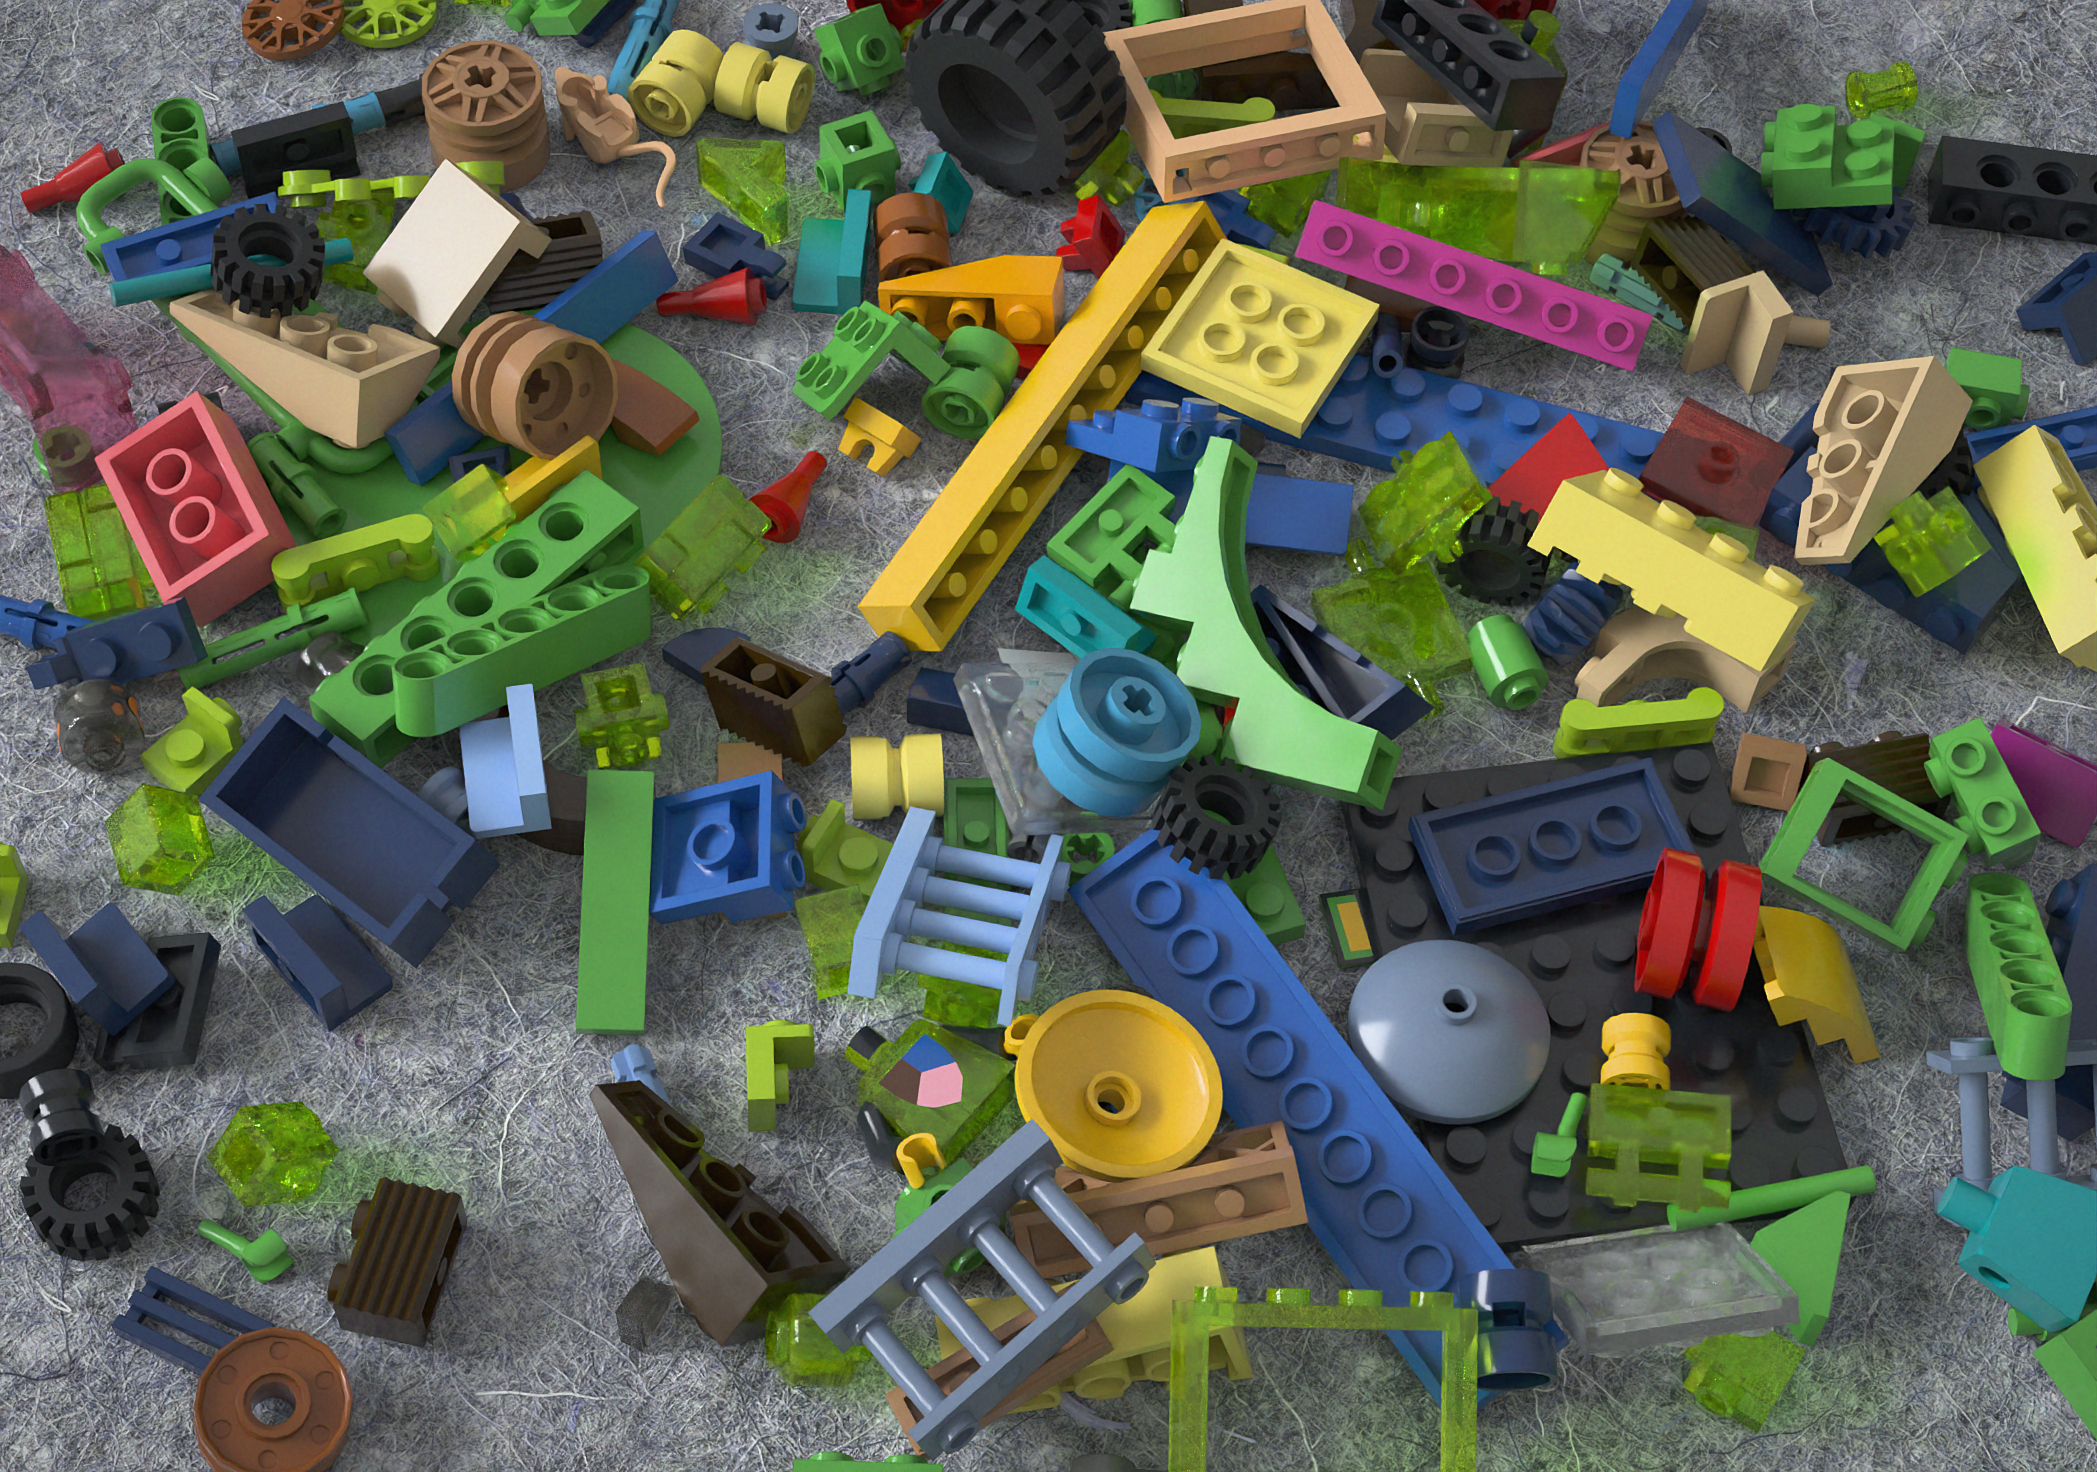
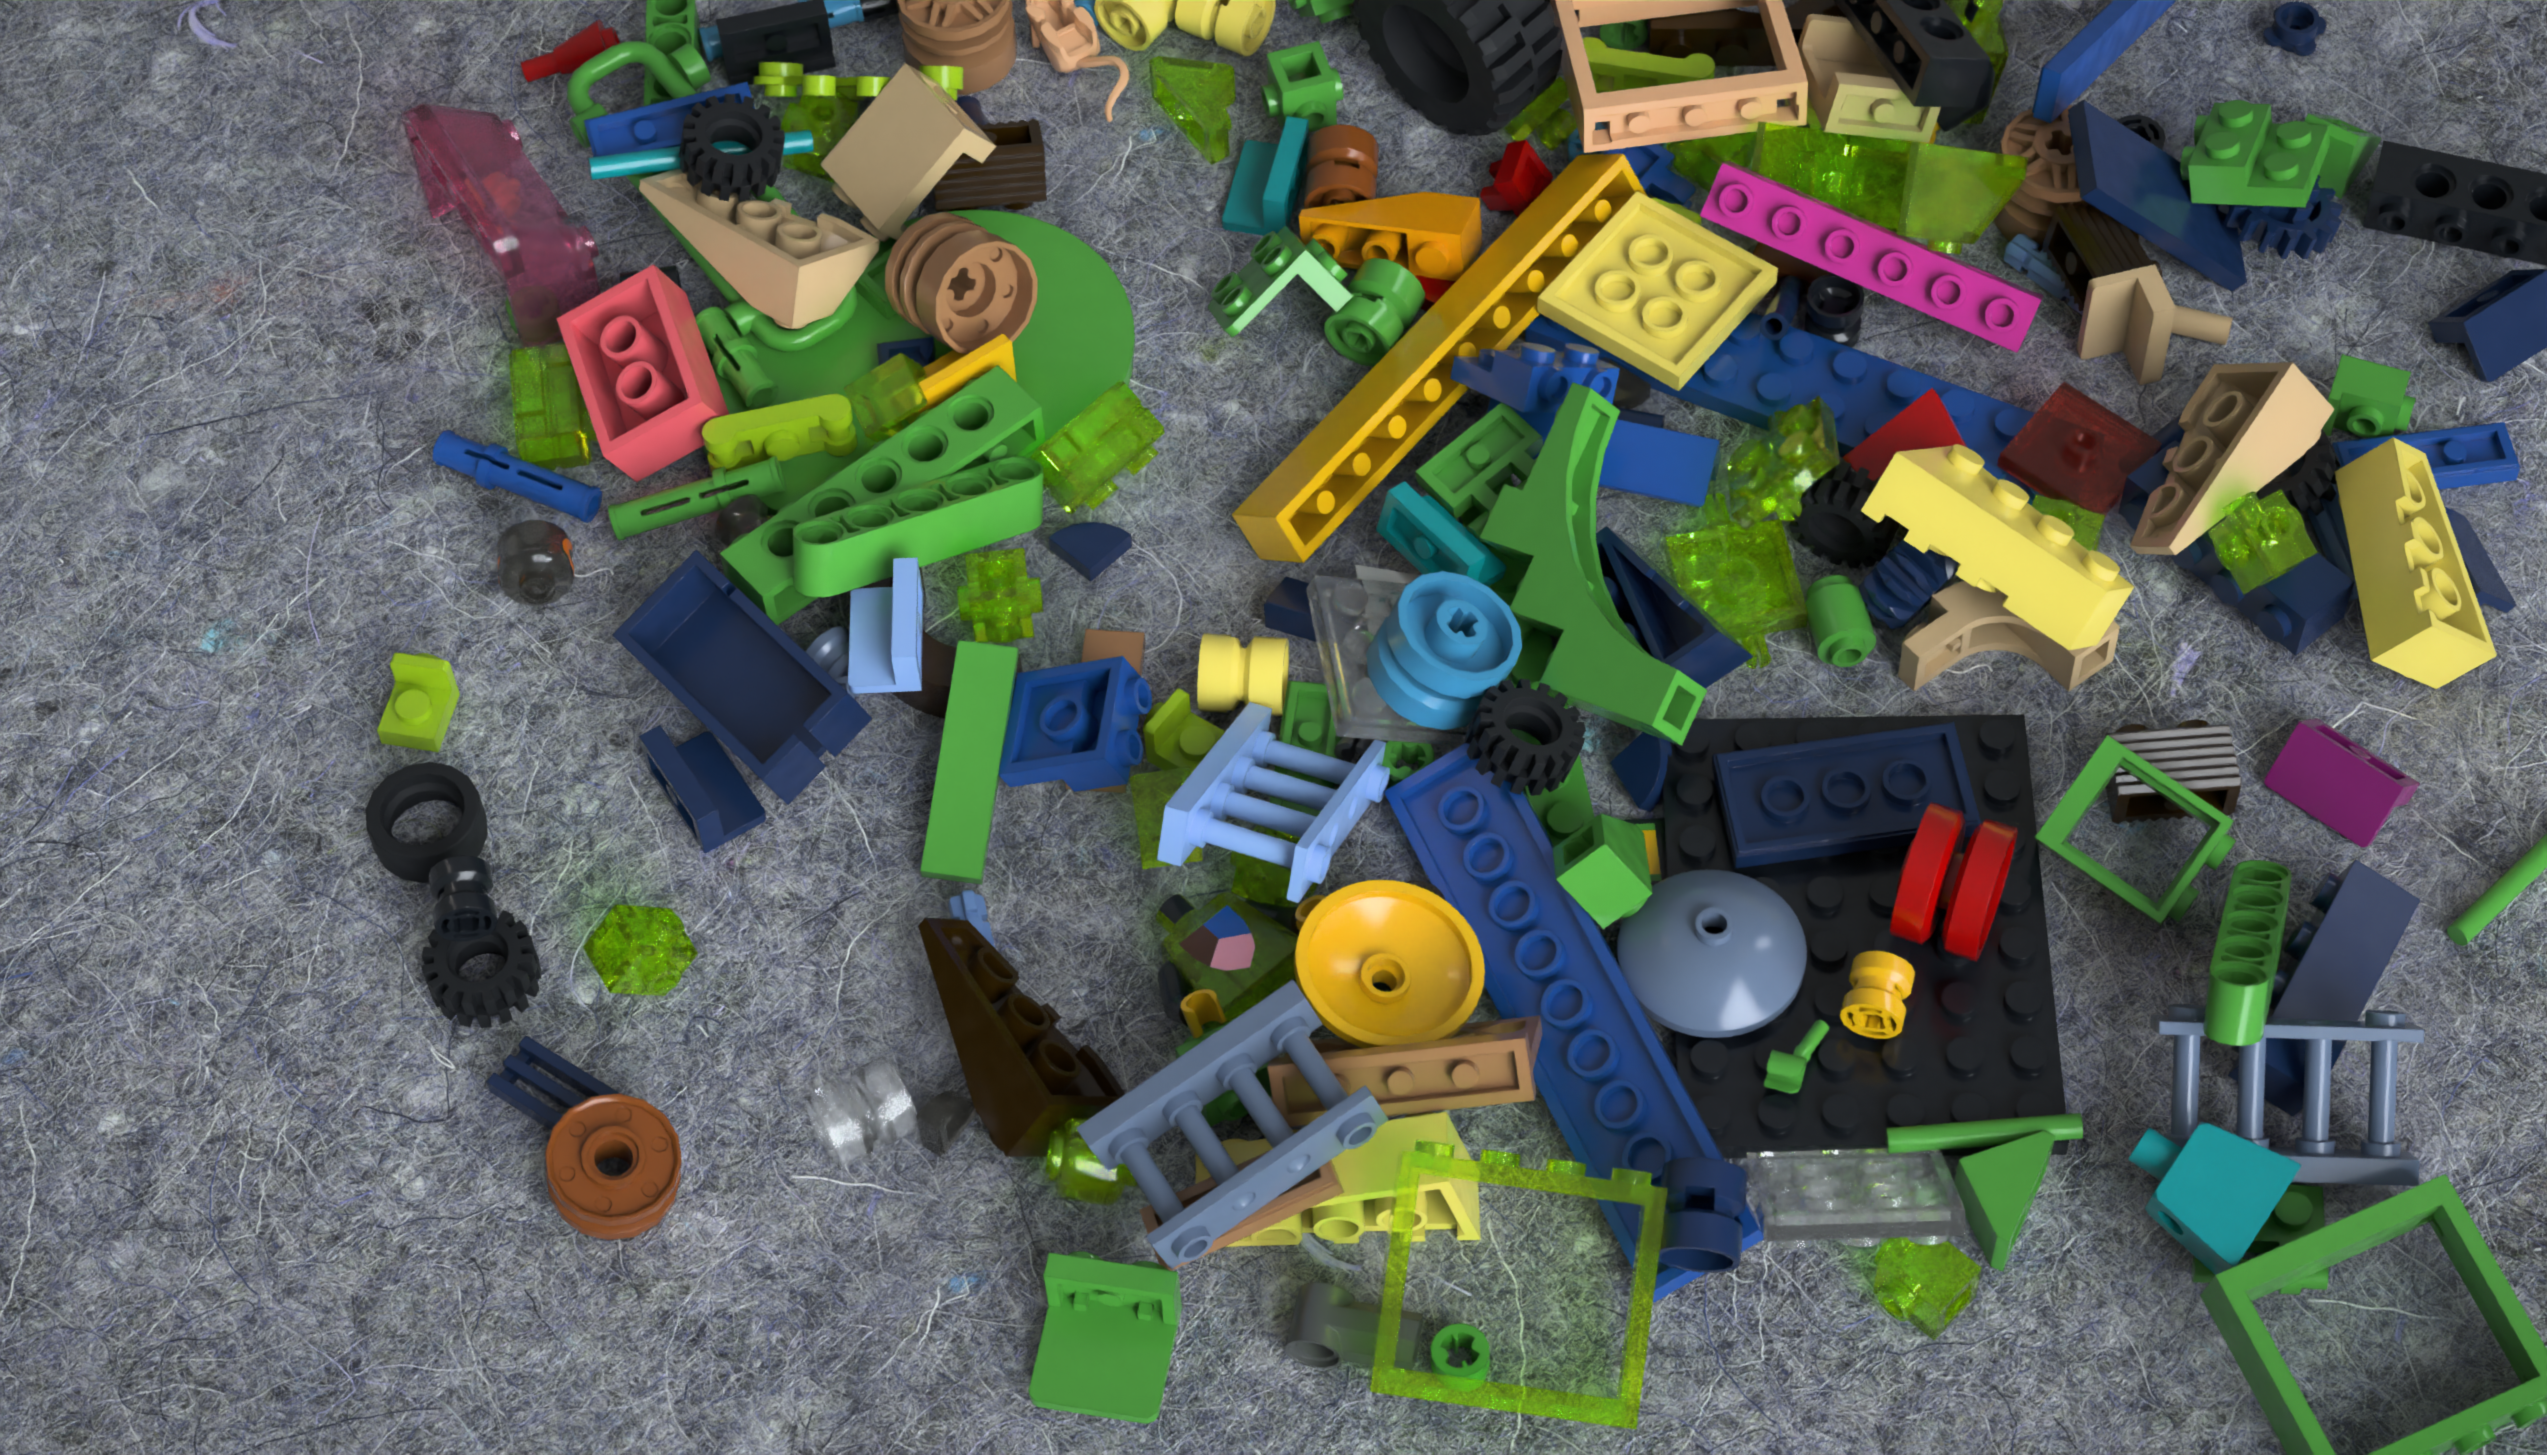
camera: 15 degrees right, 0 degrees up
dark blue panel [19,903,175,1037] -> none
dark blue hinge [26,596,208,693] -> none
black plate [93,932,222,1072] -> none
clear neon green brick [105,783,216,896] -> none
lime bracket [140,686,244,804] -> none
bright green hand [198,1219,294,1284] -> none
dark brown brick [327,1177,467,1348] -> none
blue tile [384,230,679,486] -> none
dark orange slope [611,359,700,456] -> none
red cone [656,267,767,325] -> none
dark blue plate [683,212,789,300] -> none
dark brown brick [701,637,848,767] -> none
red cone [745,451,827,543] -> none
lime bracket [745,1020,815,1132] -> none
dark blue pin [831,631,912,716] -> none
yellow tile [838,396,922,478] -> none
teal tile [908,152,974,234] -> none
coral dish [1511,121,1611,178] -> none
lime plate [1552,687,1724,759] -> none
clear neon green plate [1586,1083,1731,1213] -> none
medium nougat tile [1728,732,1807,811] -> none
yellow slope [1753,906,1881,1065] -> none
clear neon green bush [1845,61,1918,120] -> none
bright green plate [1924,717,2041,871] -> none
none -> clear wheel [802,1056,921,1171]
none -> bright green slope [1553,813,1653,929]
none -> dark blue tile [1610,732,1672,812]
none -> dark blue plate [2263,1,2326,56]

